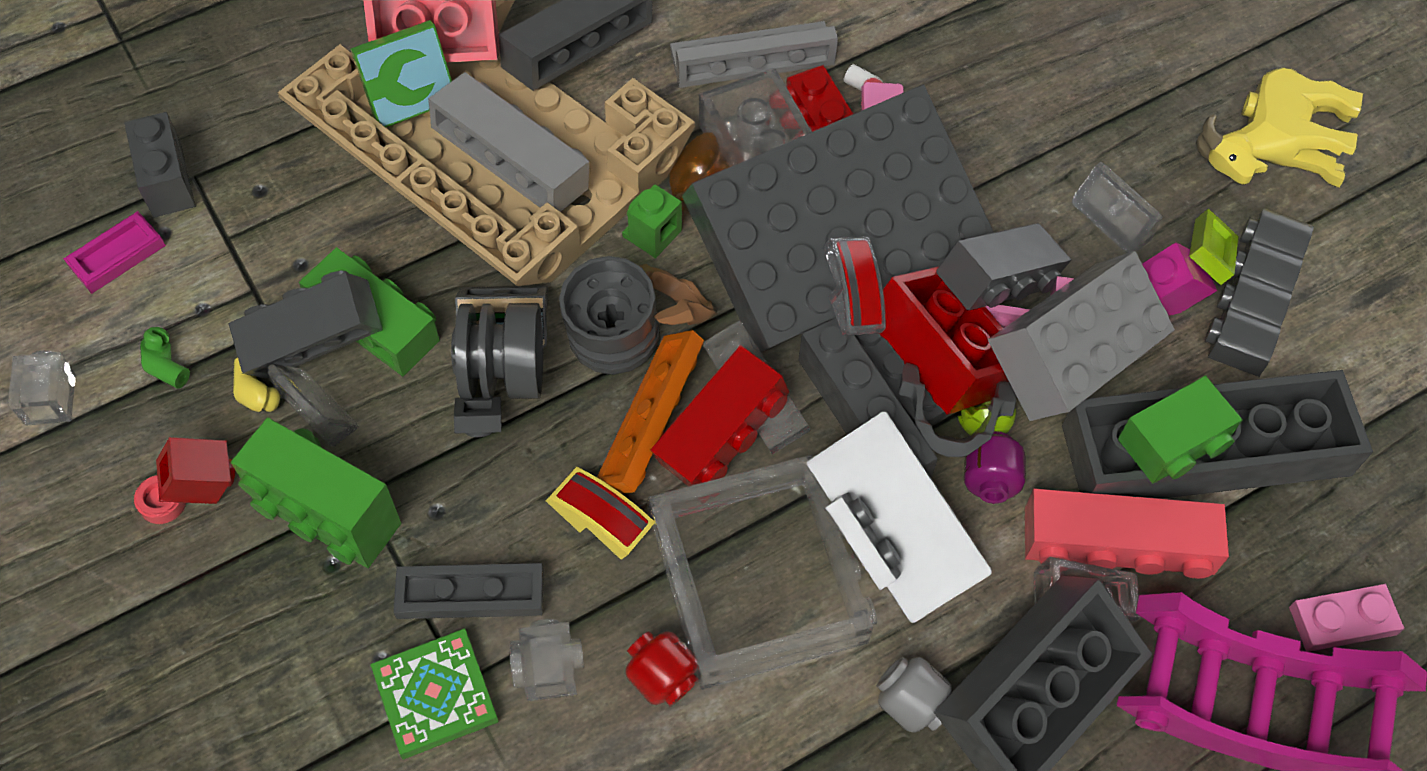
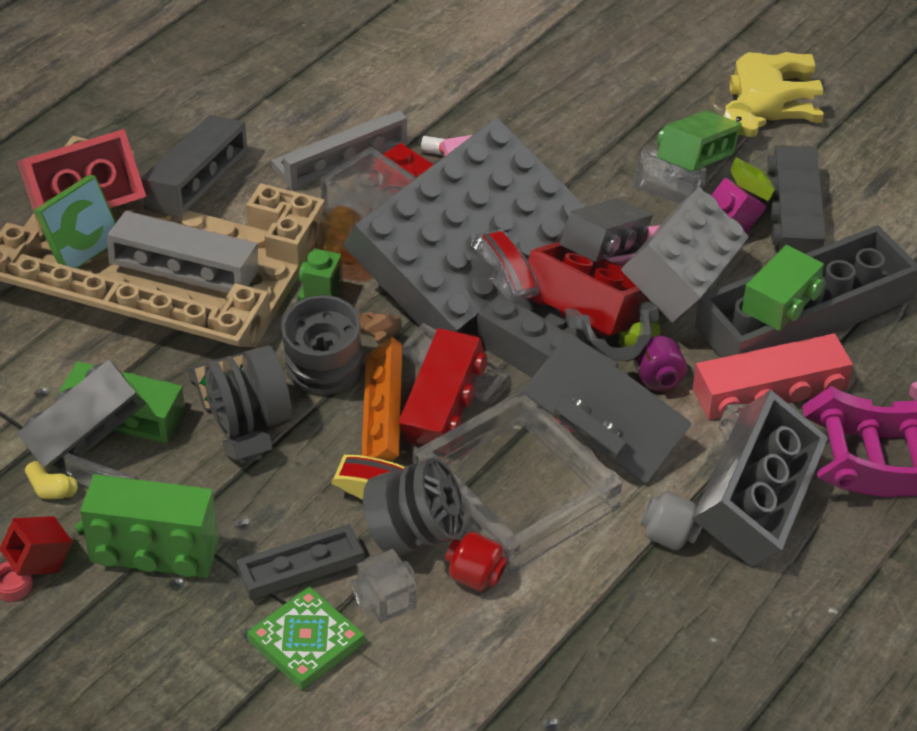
camera: 20 degrees left, 15 degrees down
none -> dark grey wheel [363,457,466,558]
none -> bright green brick [657,110,742,171]

